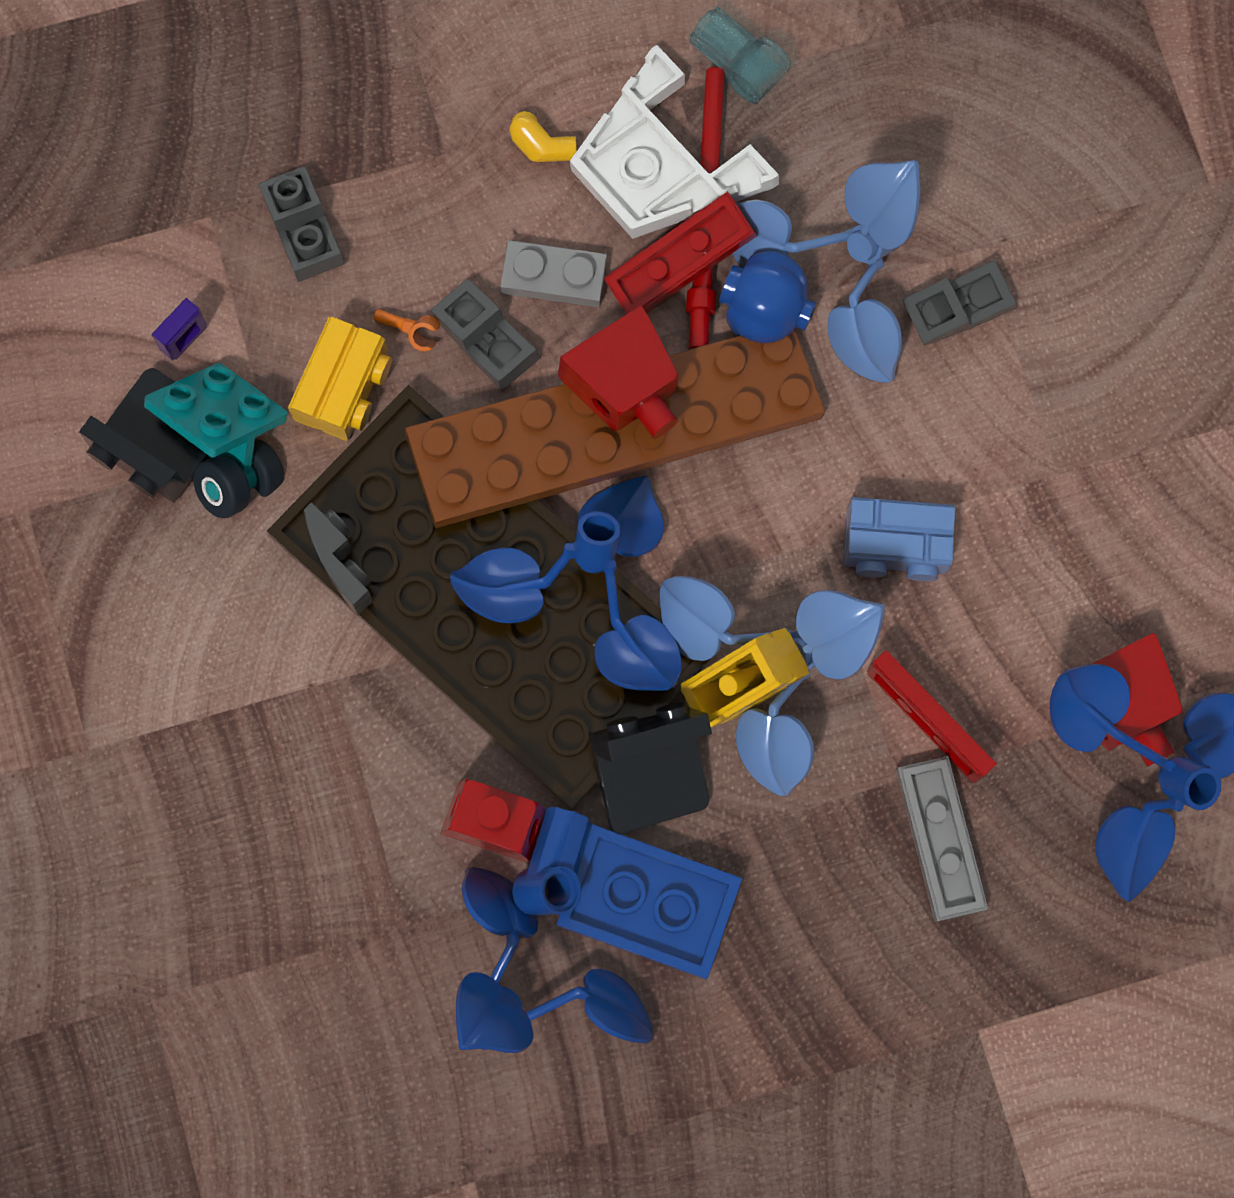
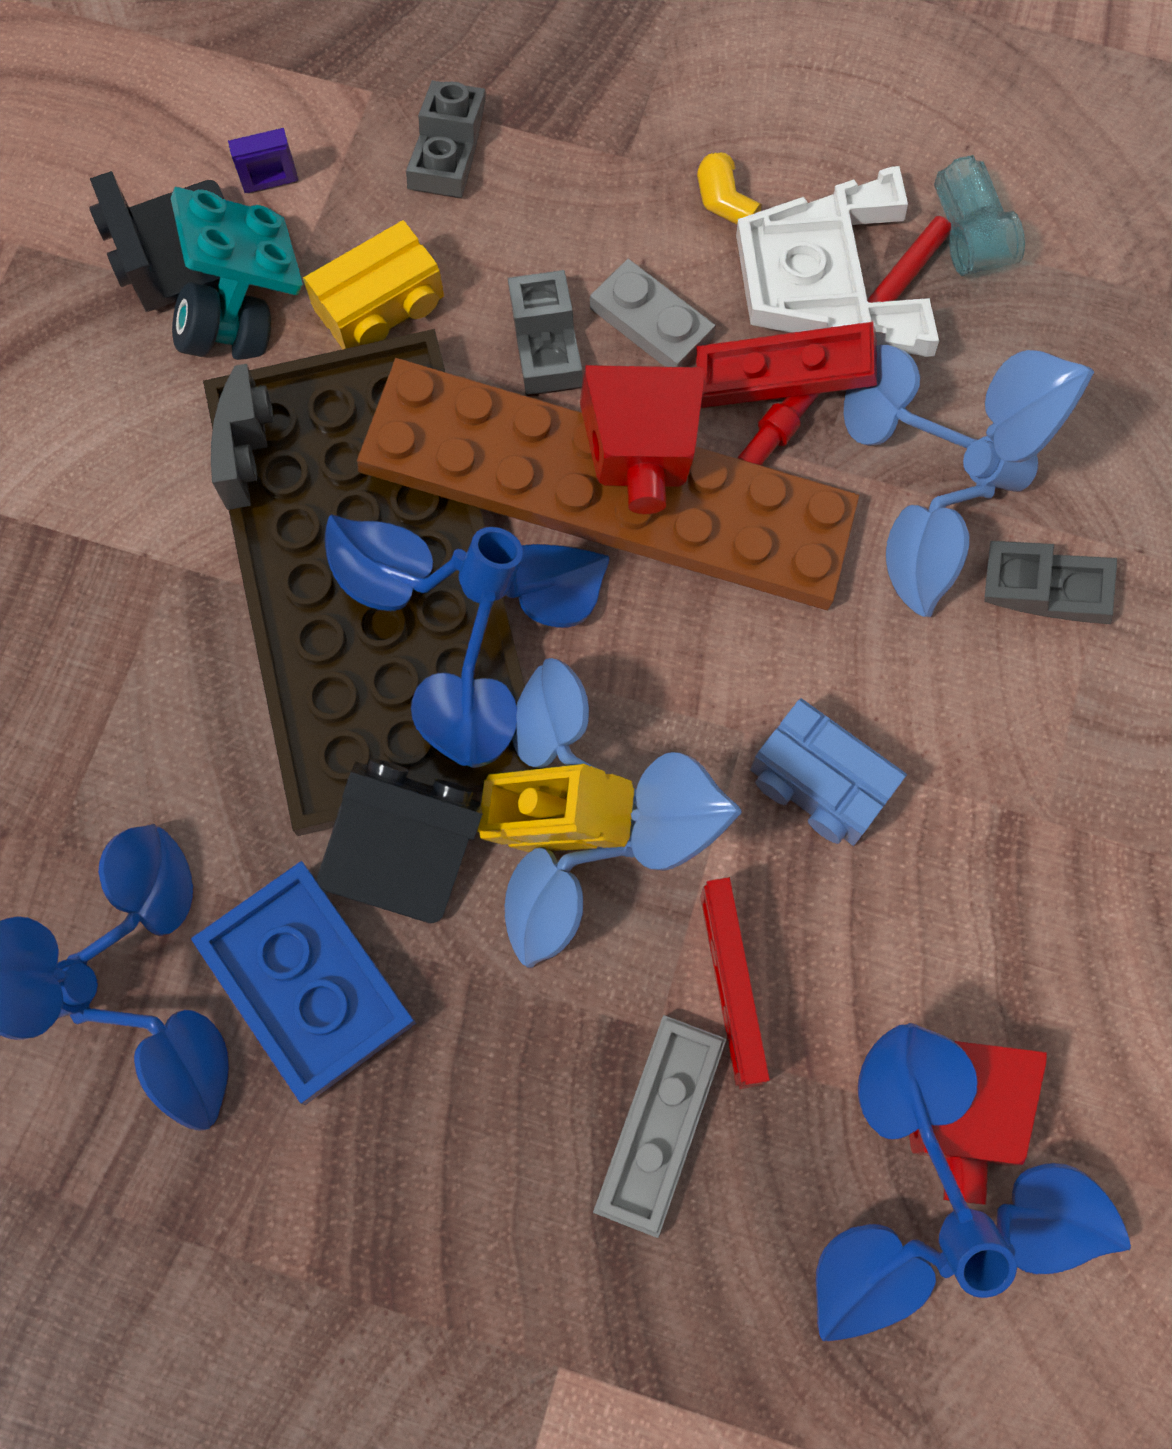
camera: 40 degrees right, 5 degrees down
orange hand [374,309,440,352] -> none
red torso [440,779,546,864] -> none
blue piece [512,807,592,916] -> none
blue plant [719,252,816,343] -> none

